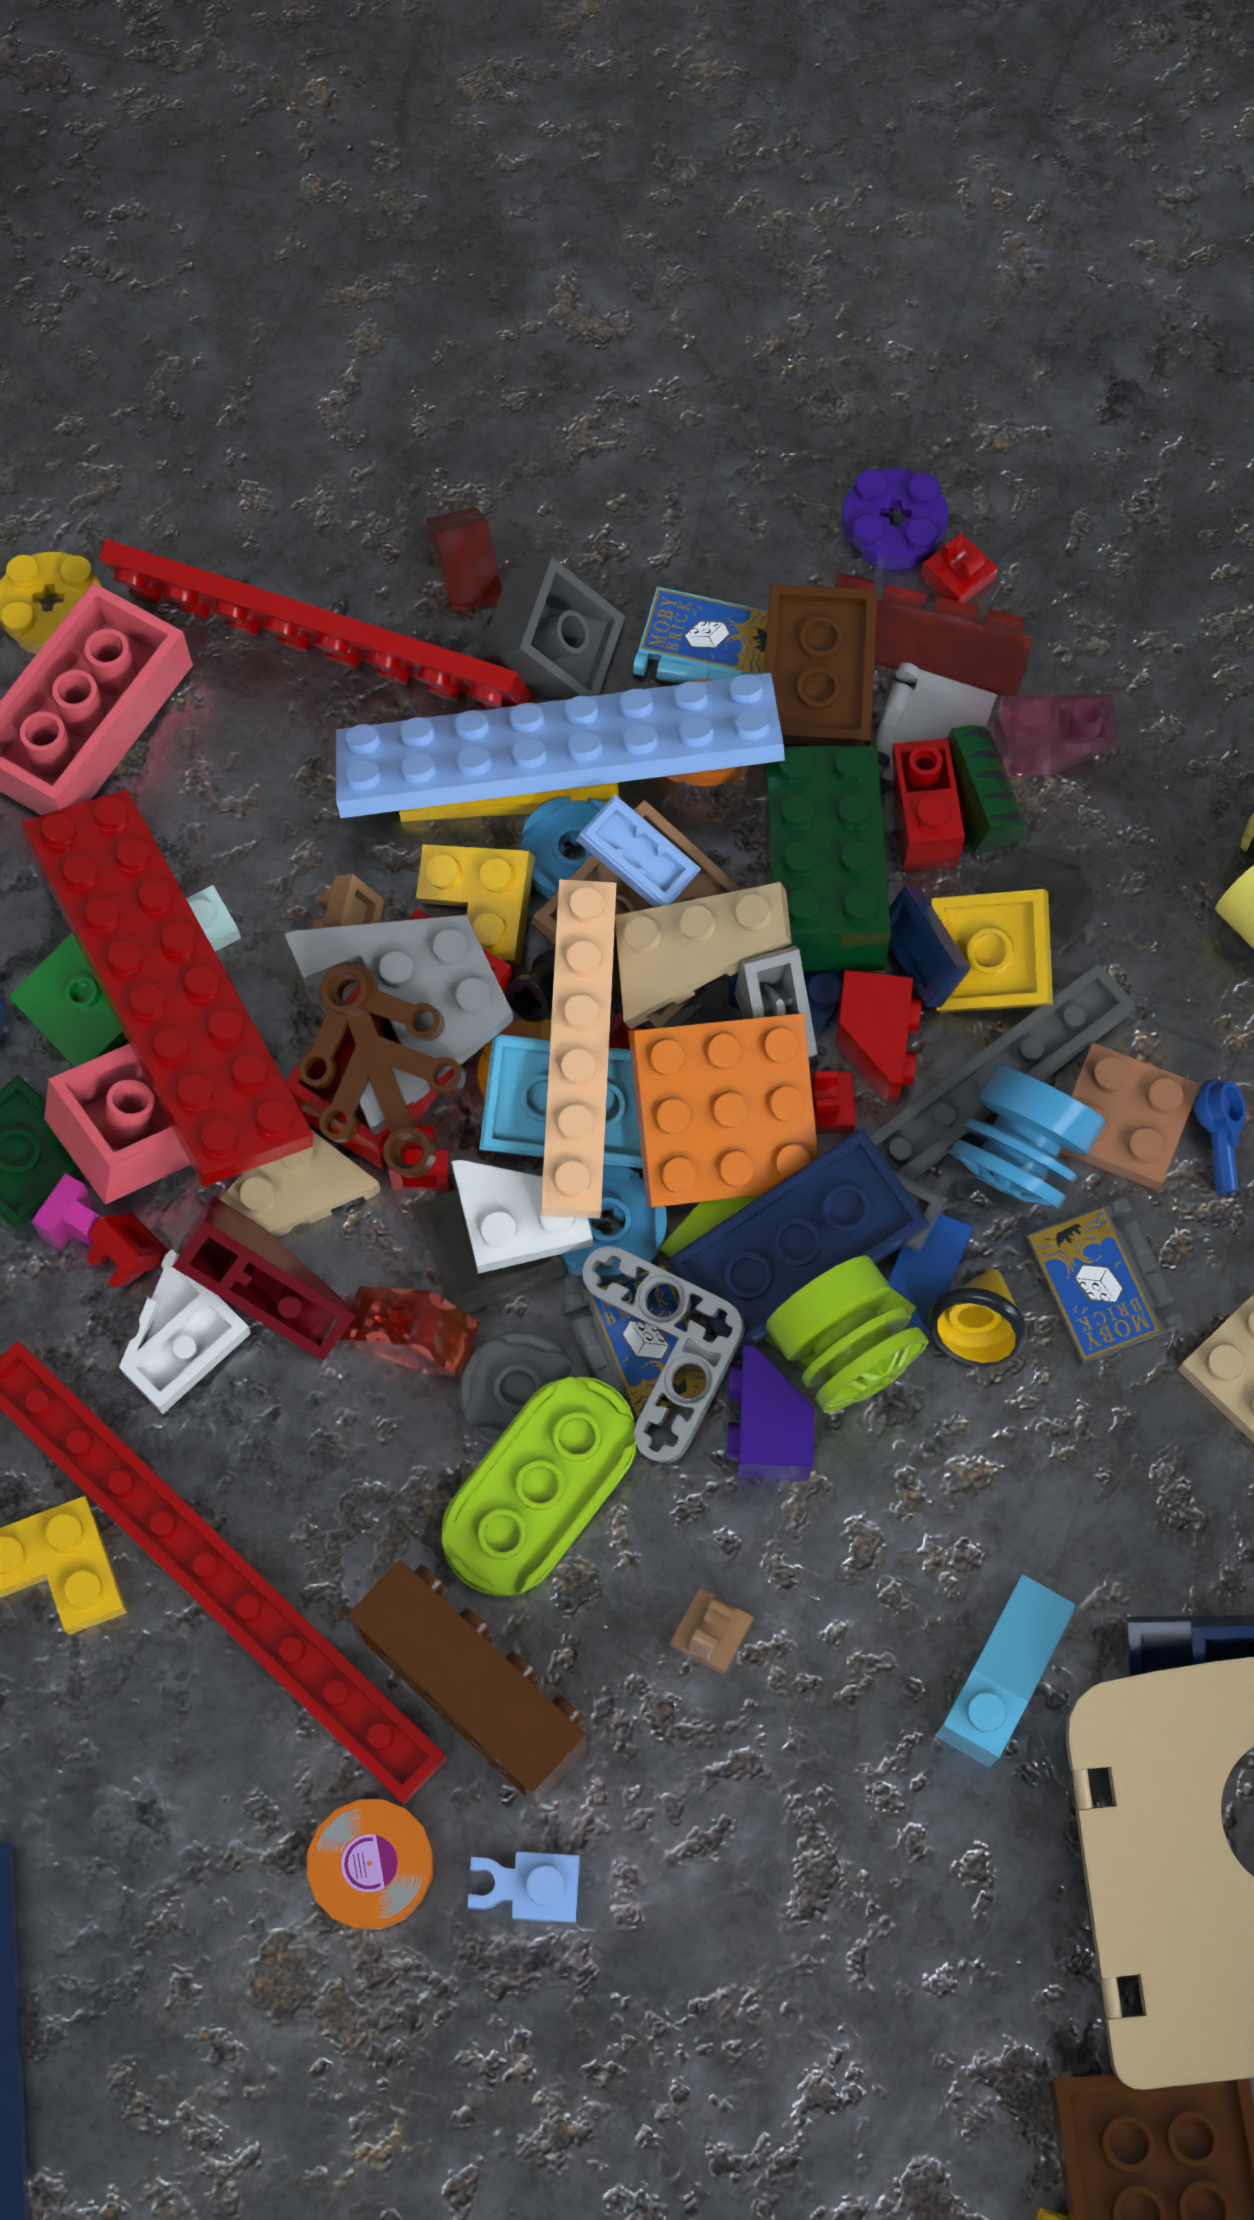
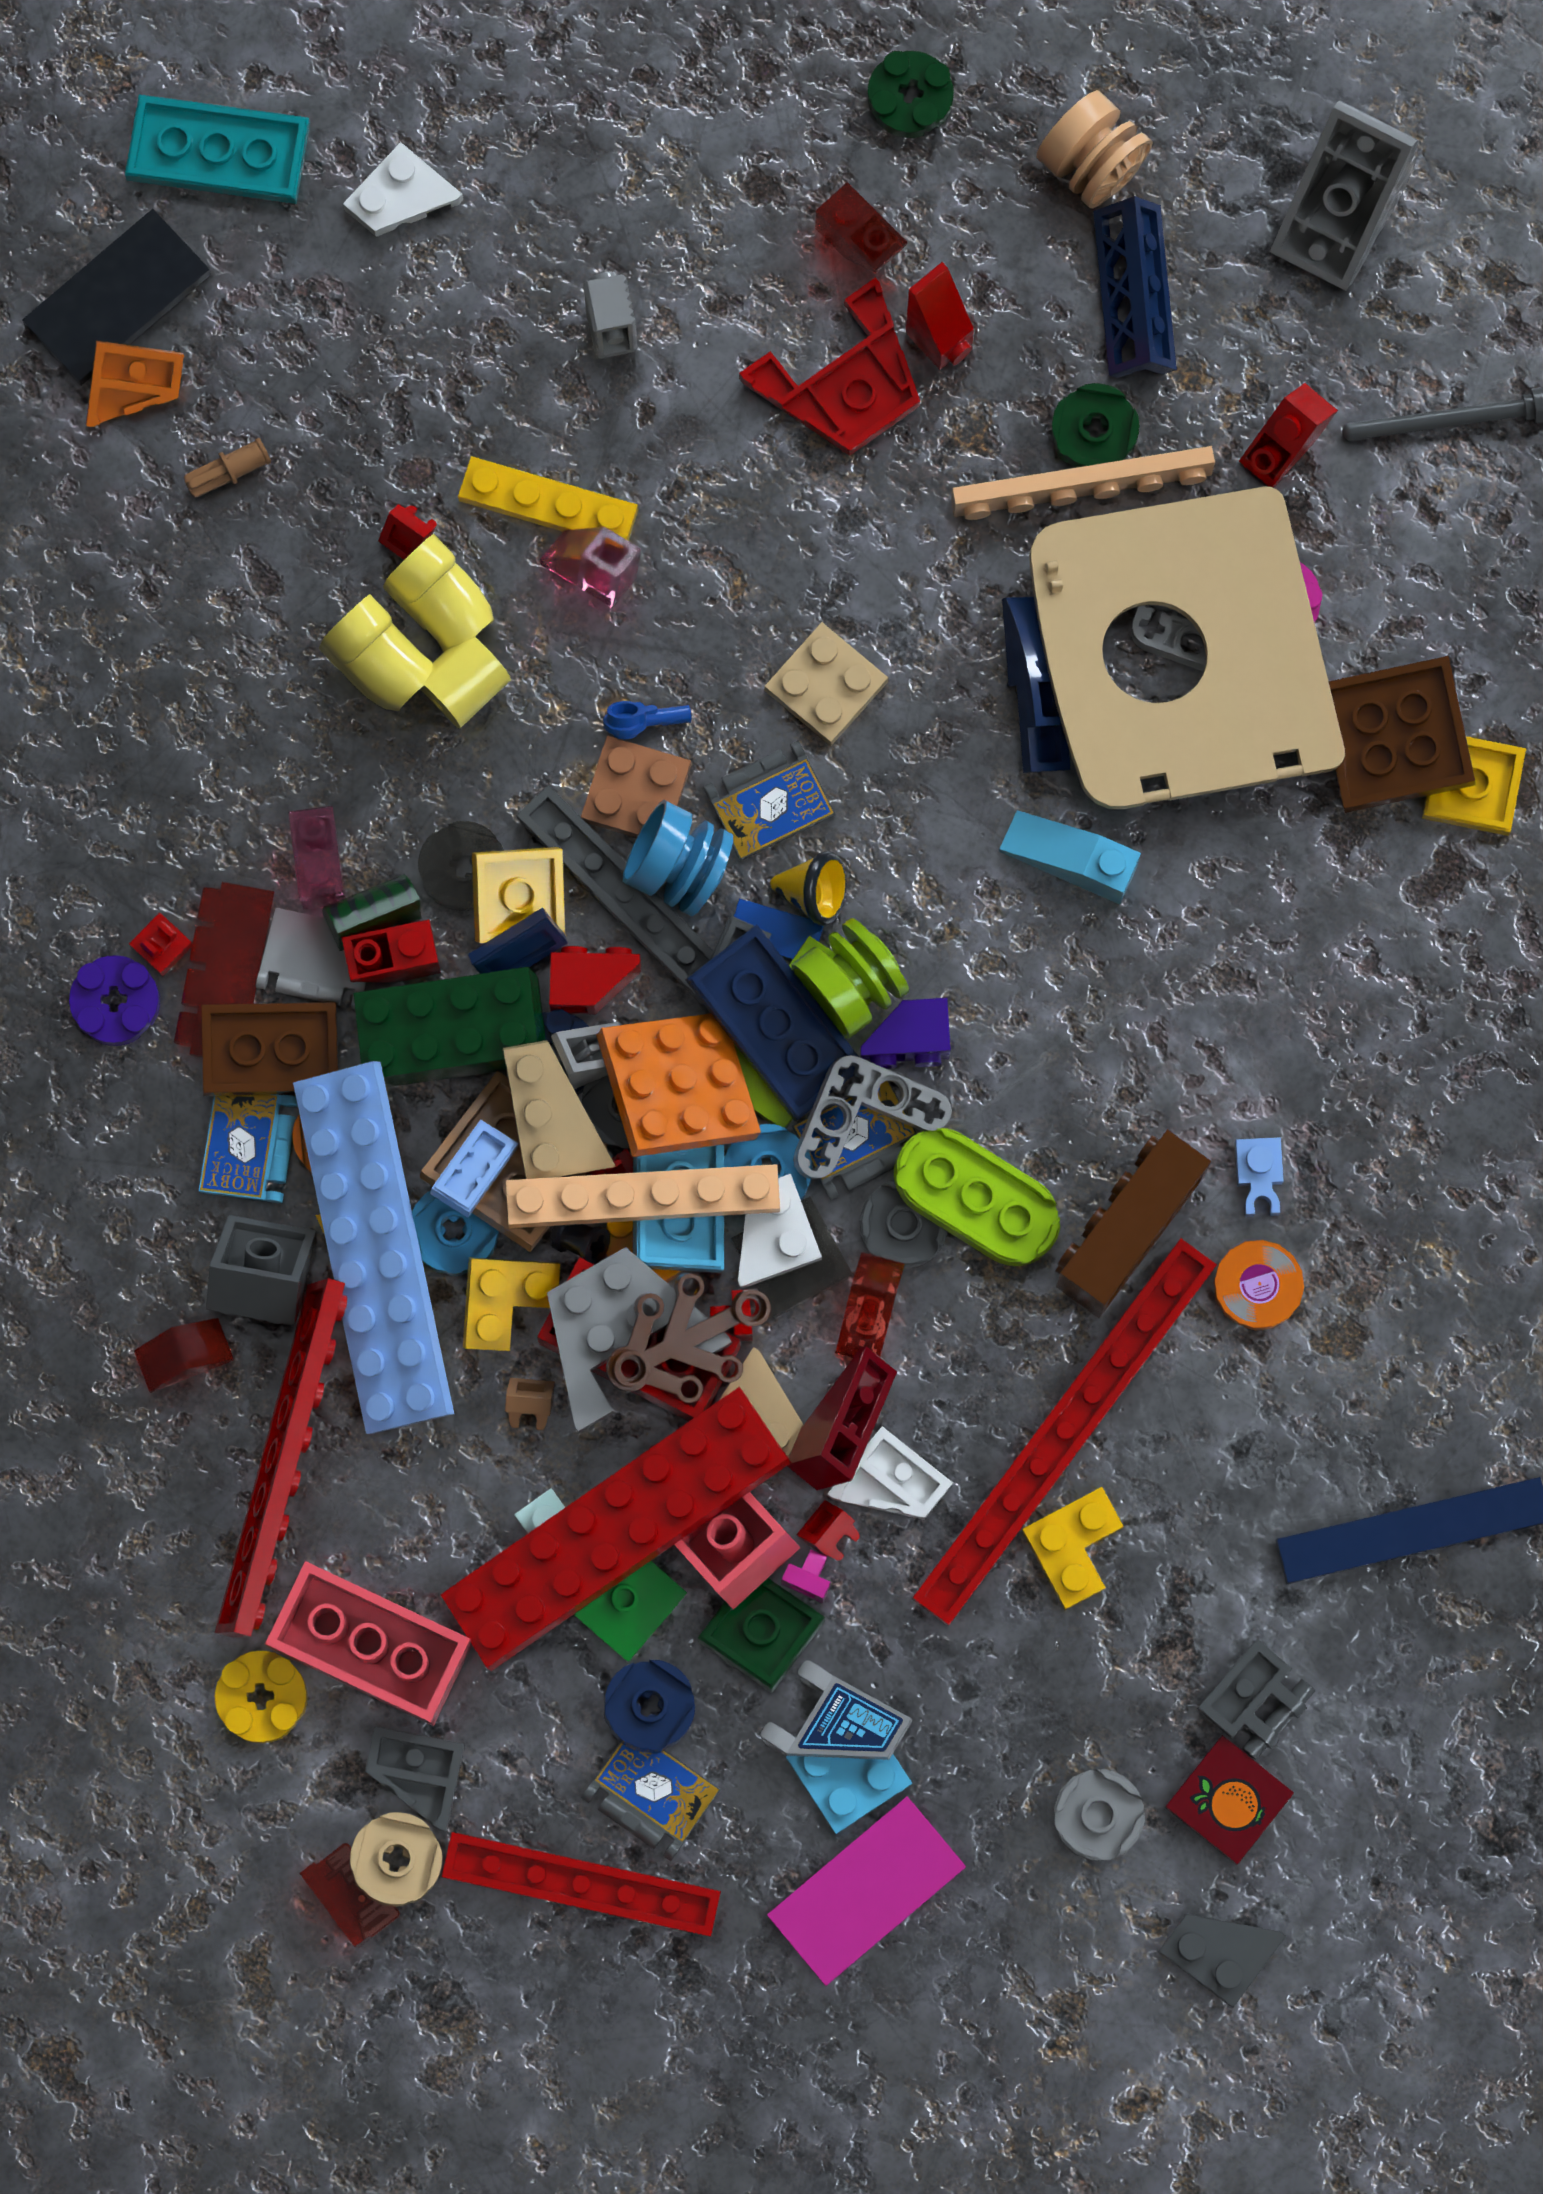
camera: 95 degrees left, 10 degrees up
medium nougat tile [670,1588,754,1675] -> none
red tile [810,1070,856,1134] -> none

